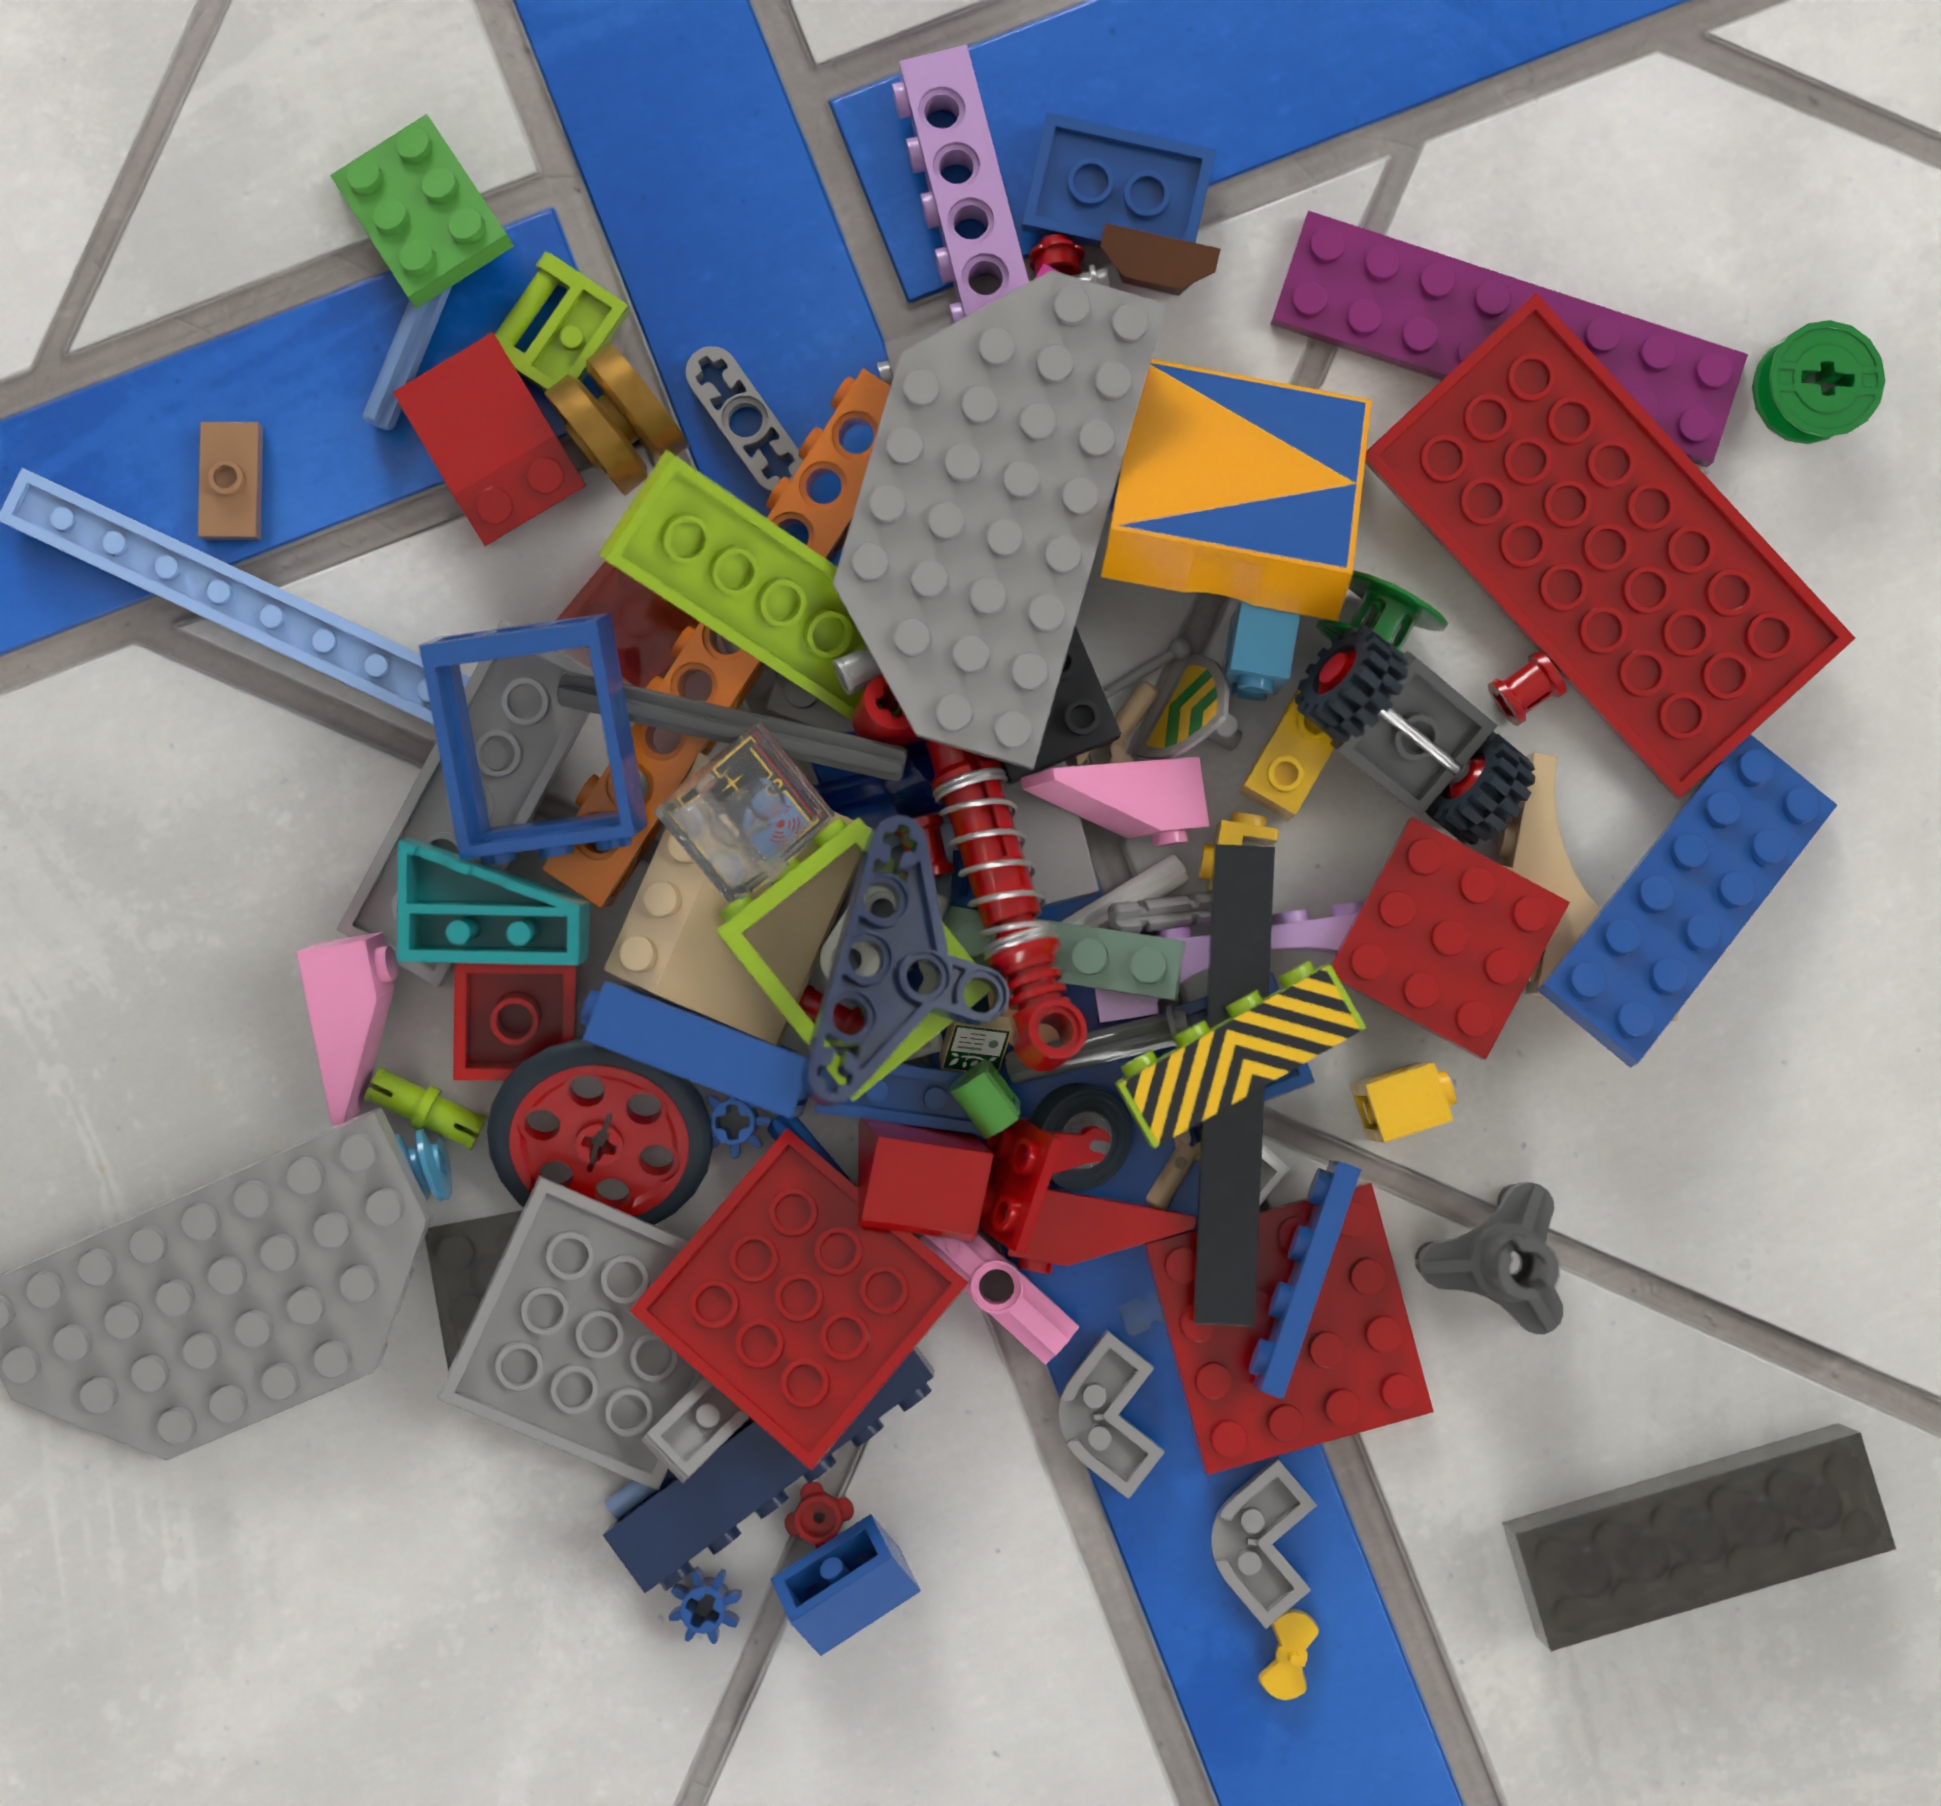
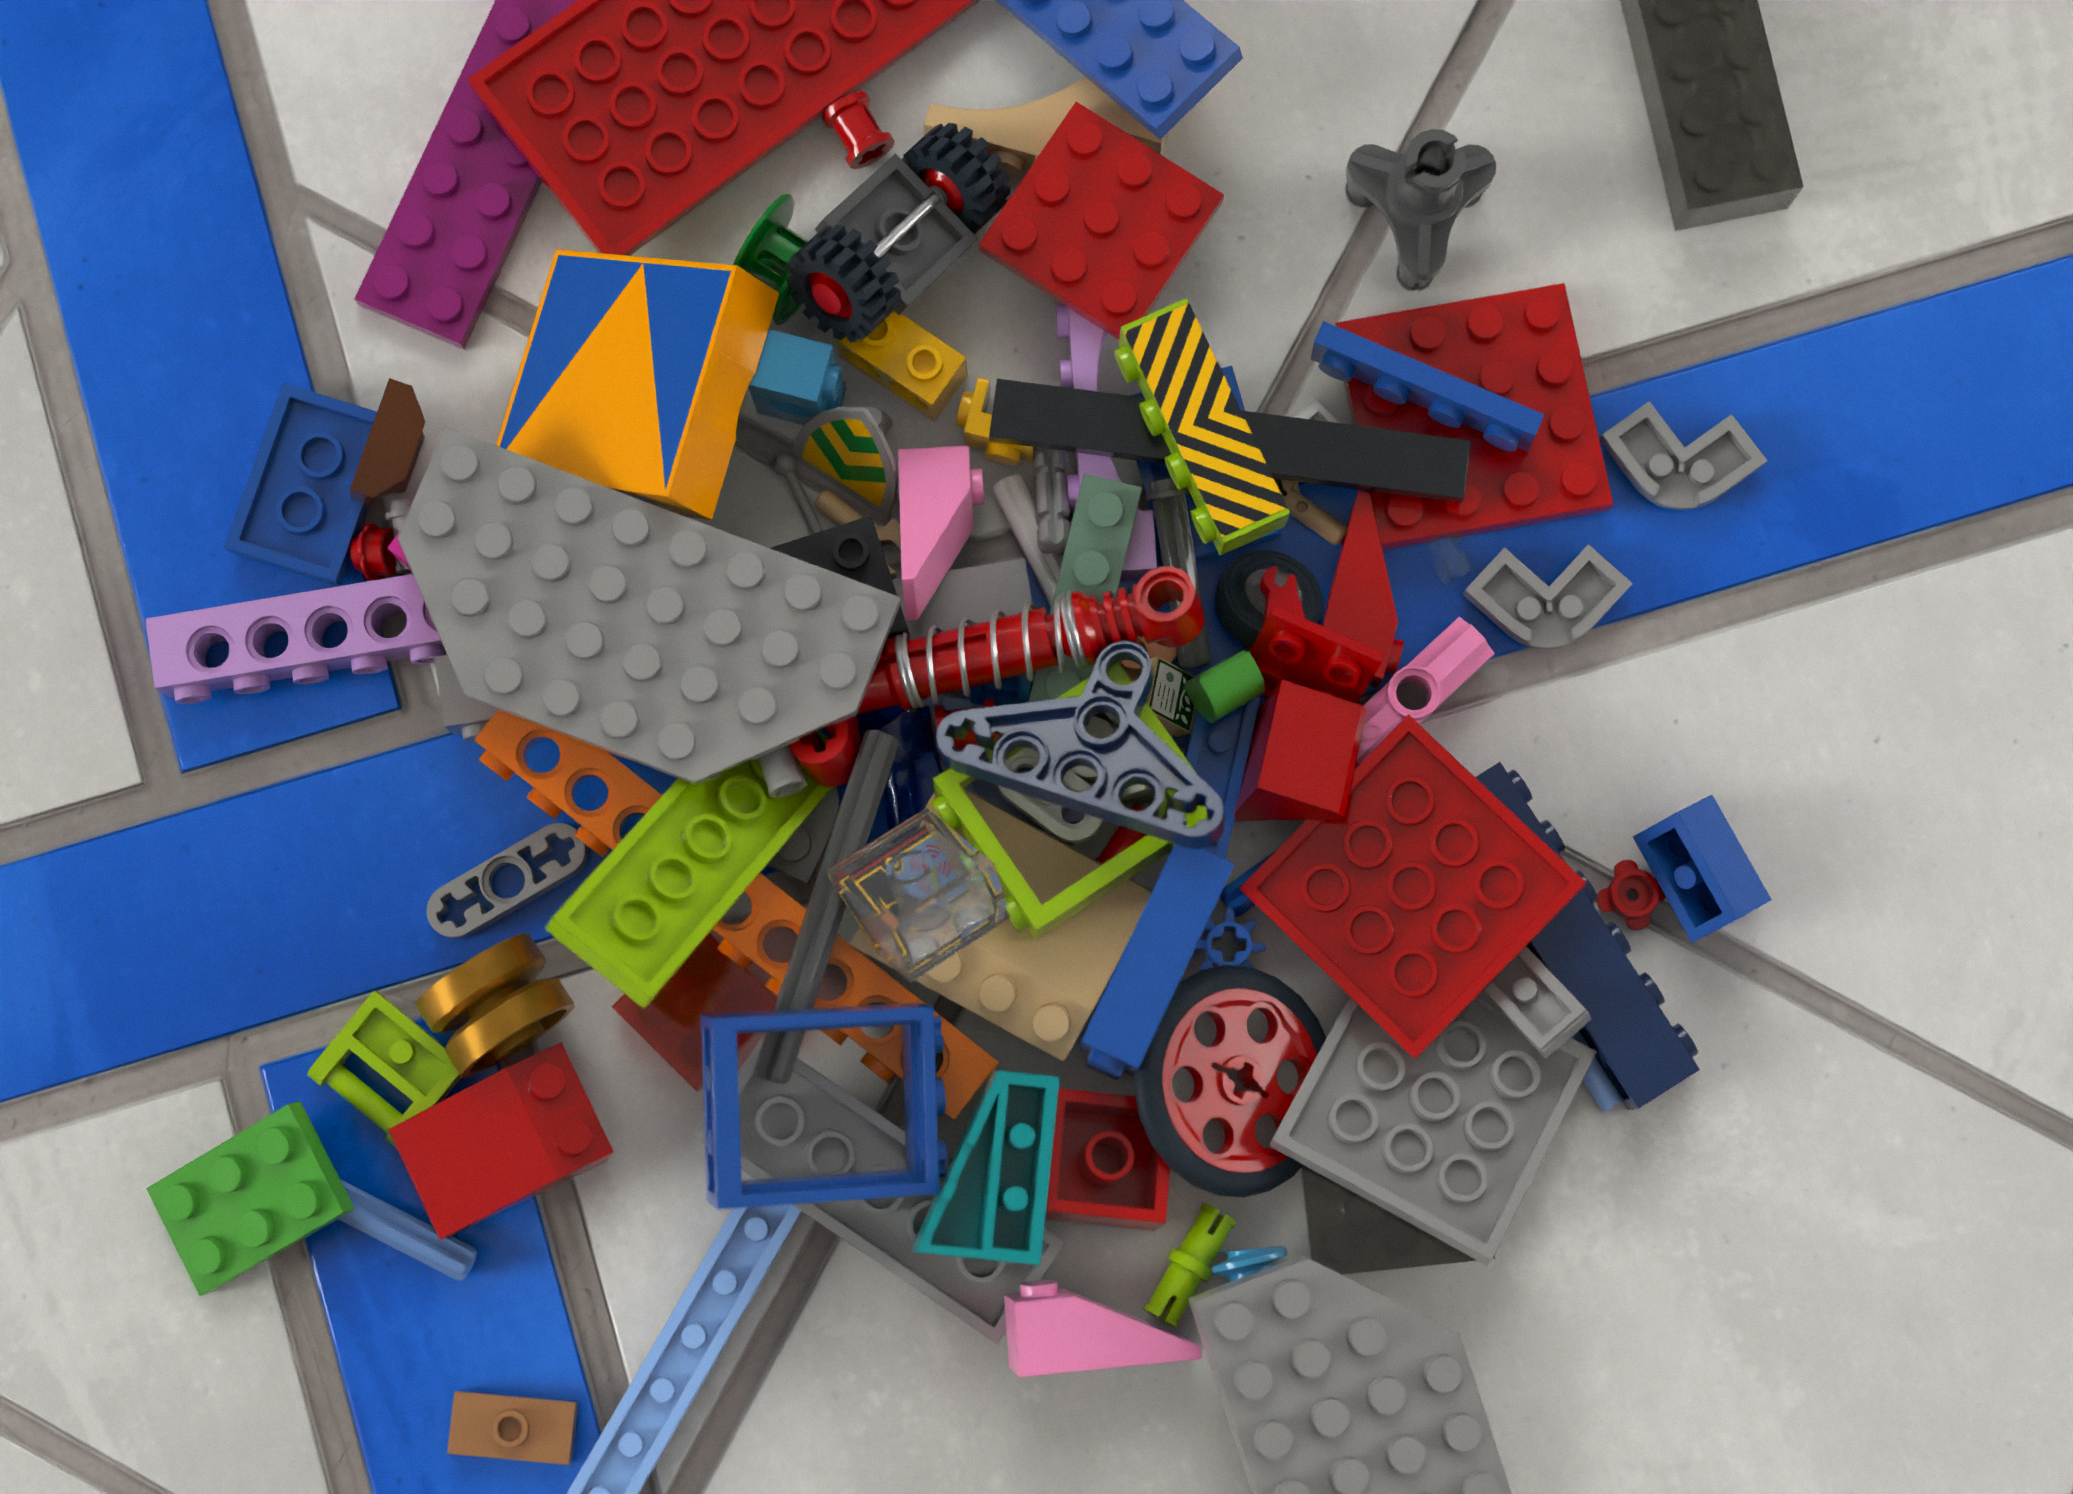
camera: 85 degrees left, 5 degrees down
blue gear [668,1566,743,1644] -> none
yellow piece [1258,1609,1320,1700] -> none
yellow brick [1349,1062,1457,1143] -> none

